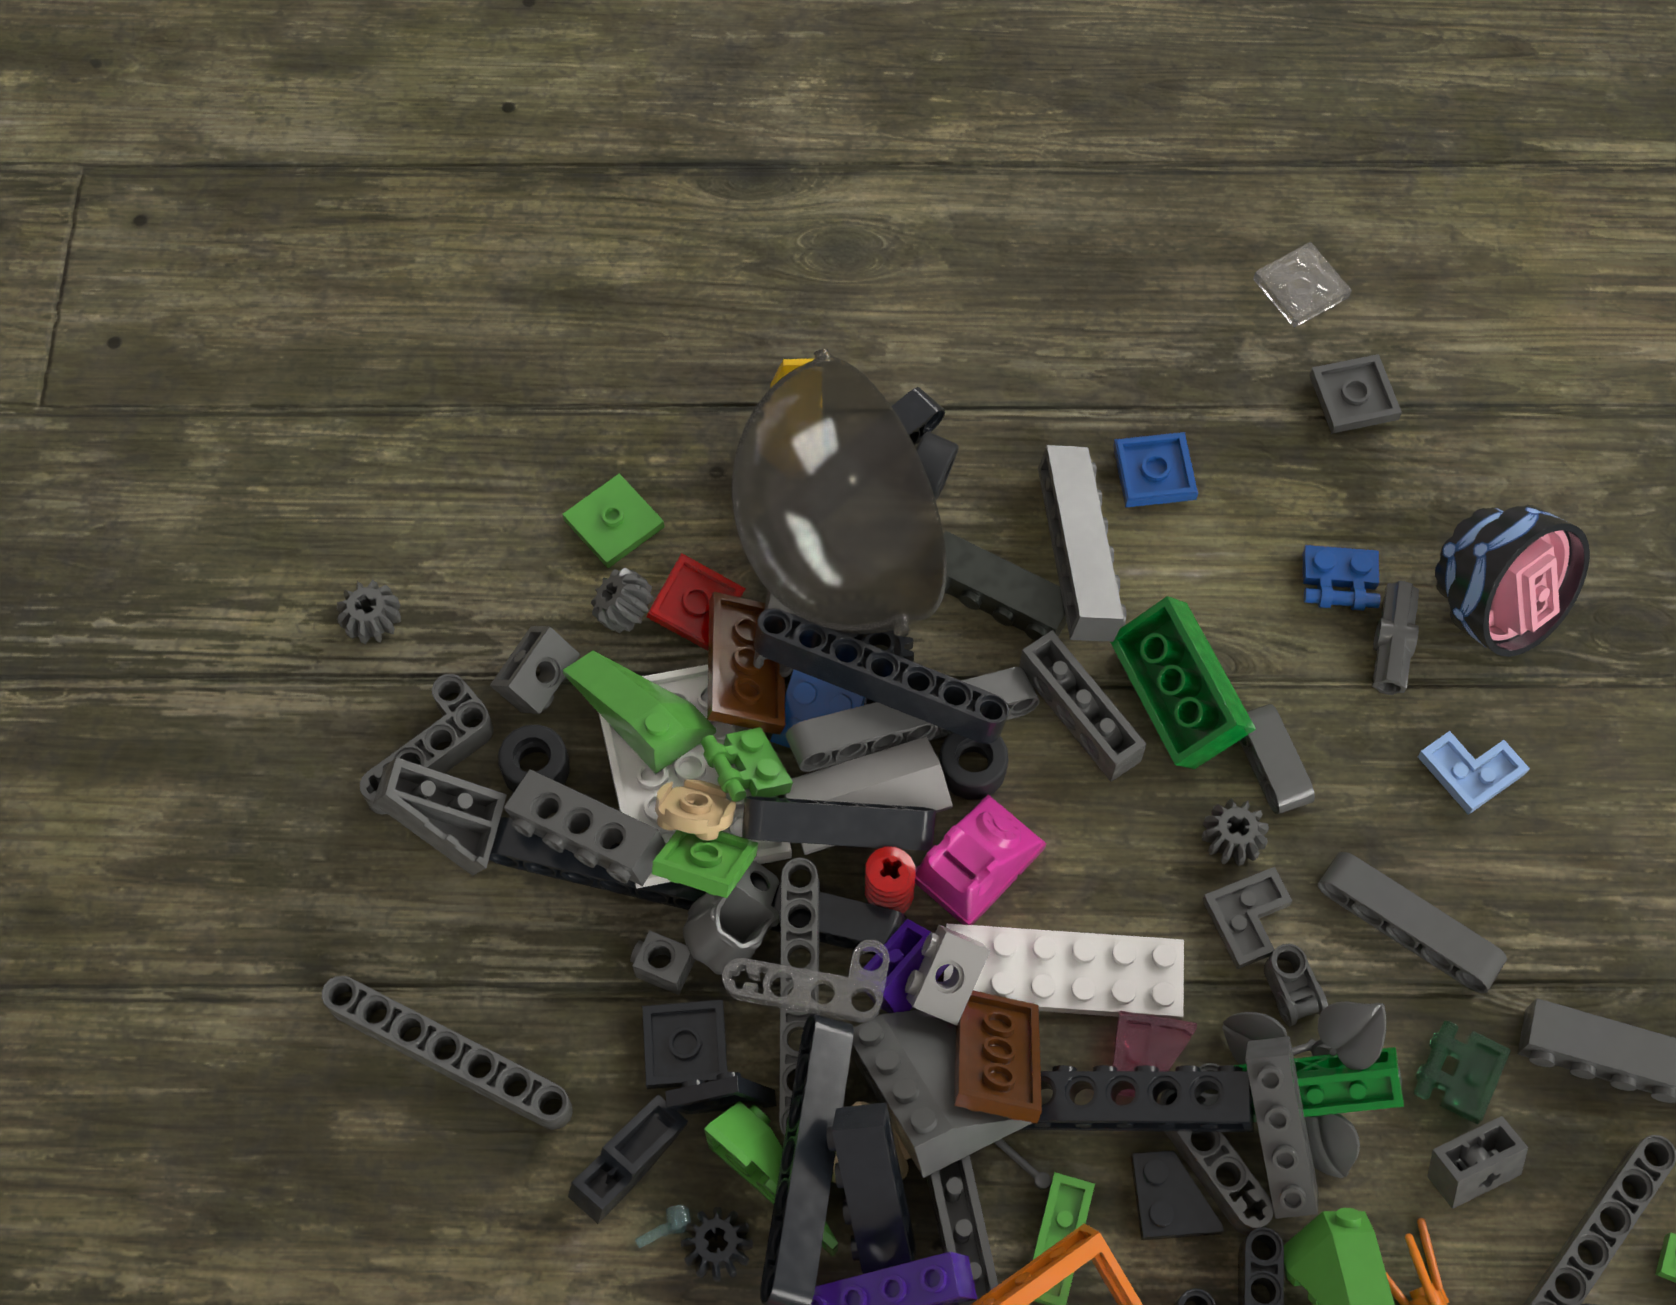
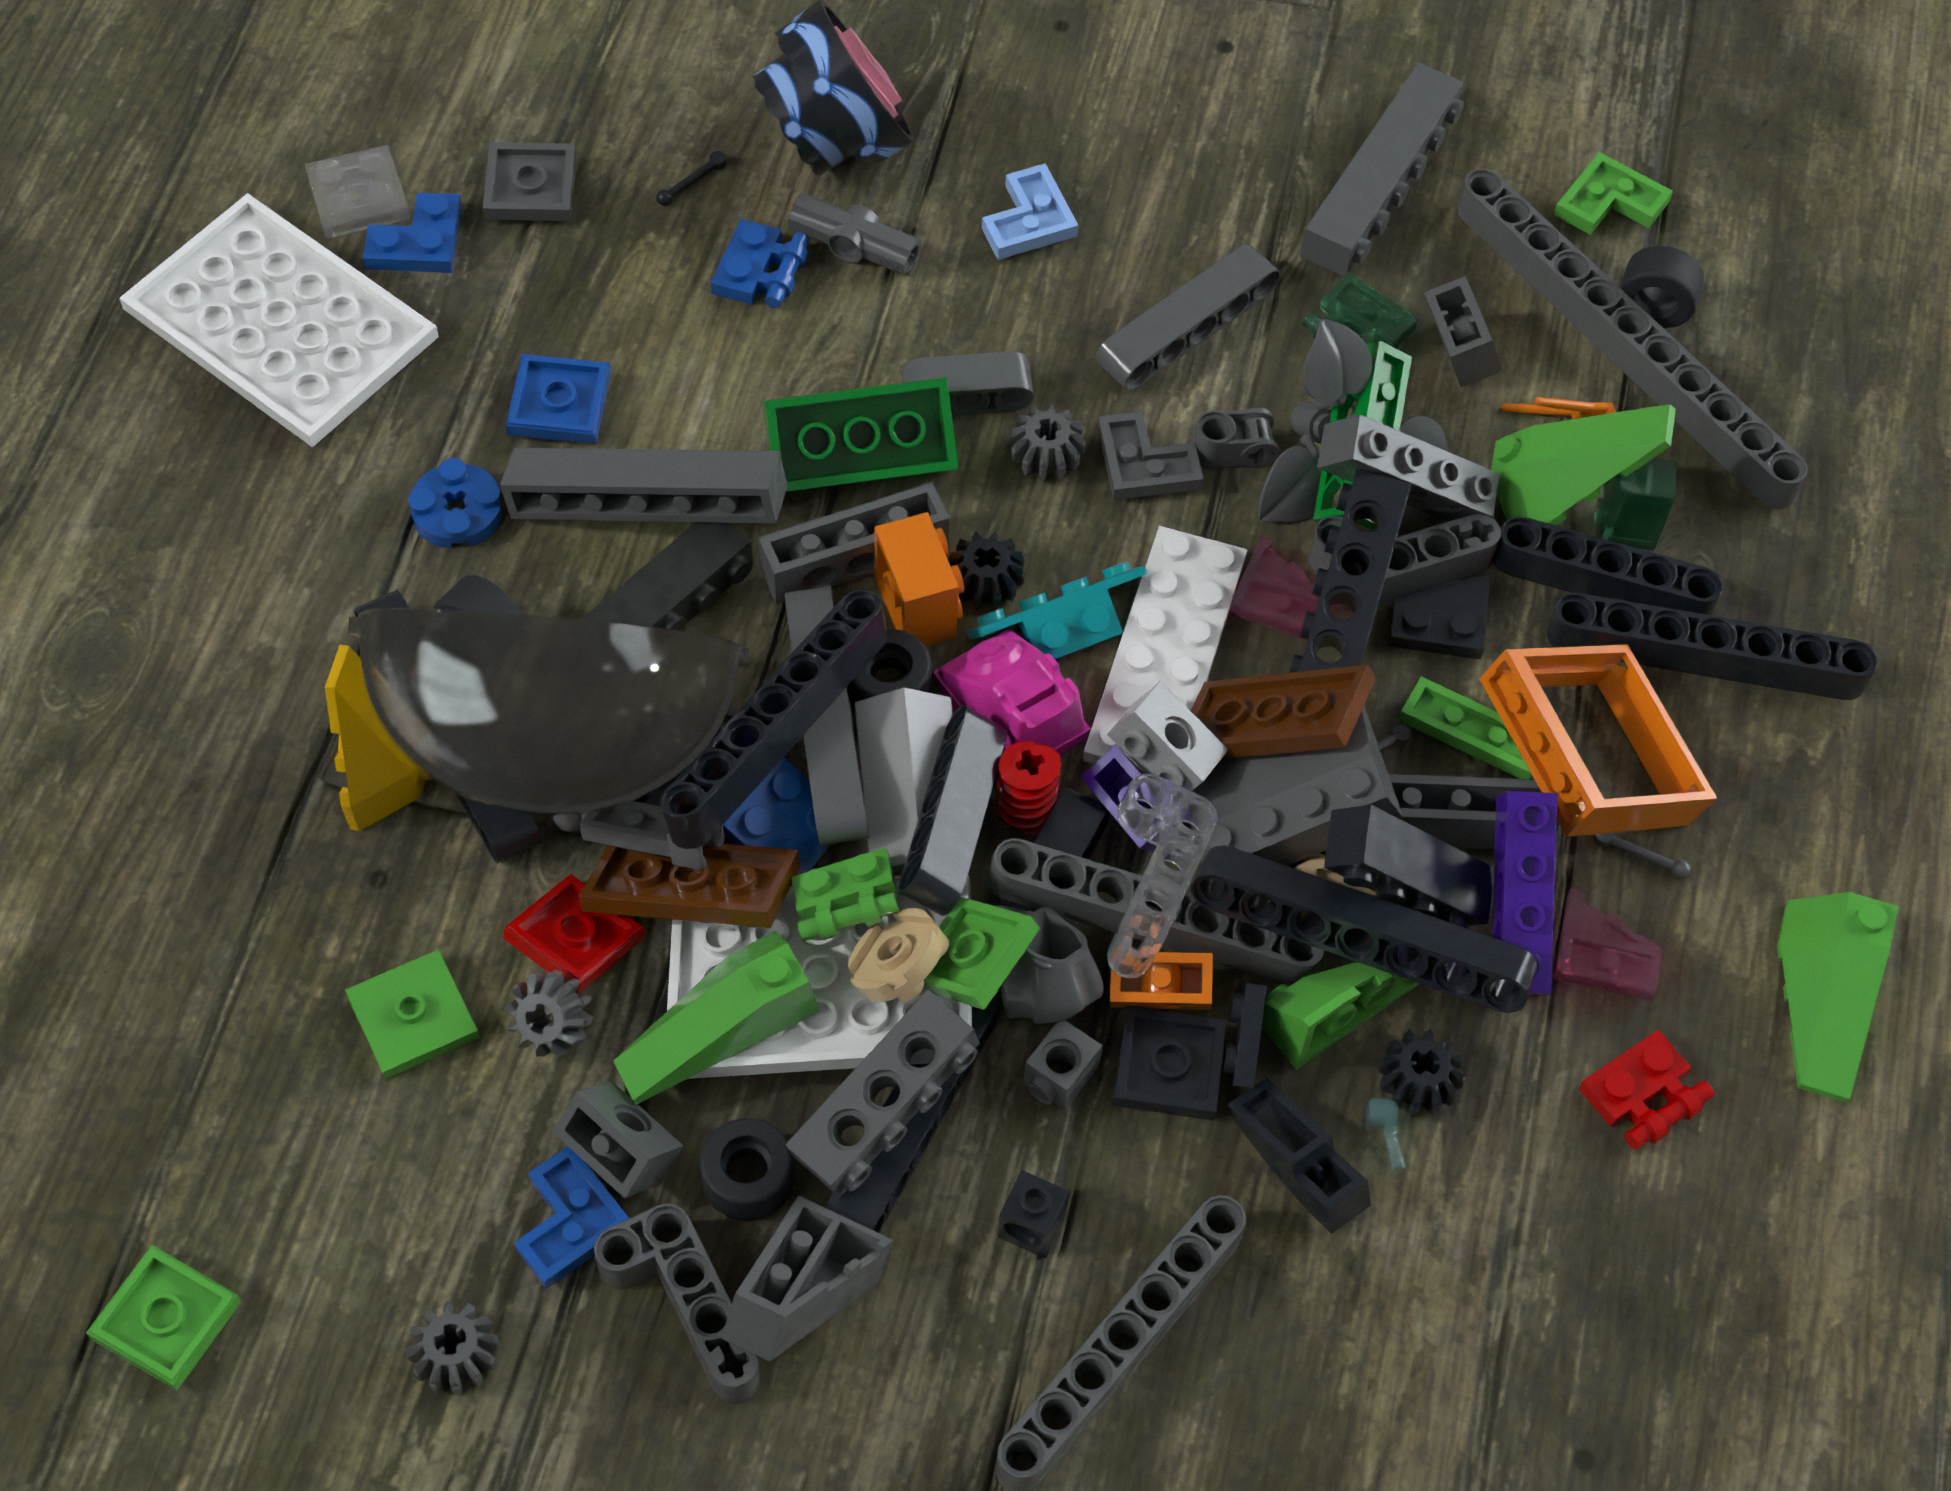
camera: 80 degrees left, 5 degrees down
none -> bright green plate [86,1245,242,1391]
none -> white plate [119,193,439,447]
none -> blue plate [363,193,462,273]
none -> blue plate [408,458,502,548]
none -> blue plate [514,1146,629,1289]
none -> black hinge [656,151,726,206]
none -> orange brick [874,512,964,647]
none -> black gear [948,531,1025,610]
none -> teal bracket [967,561,1148,659]
none -> black brick [998,1170,1069,1258]
none -> orange brick [1110,951,1213,1010]

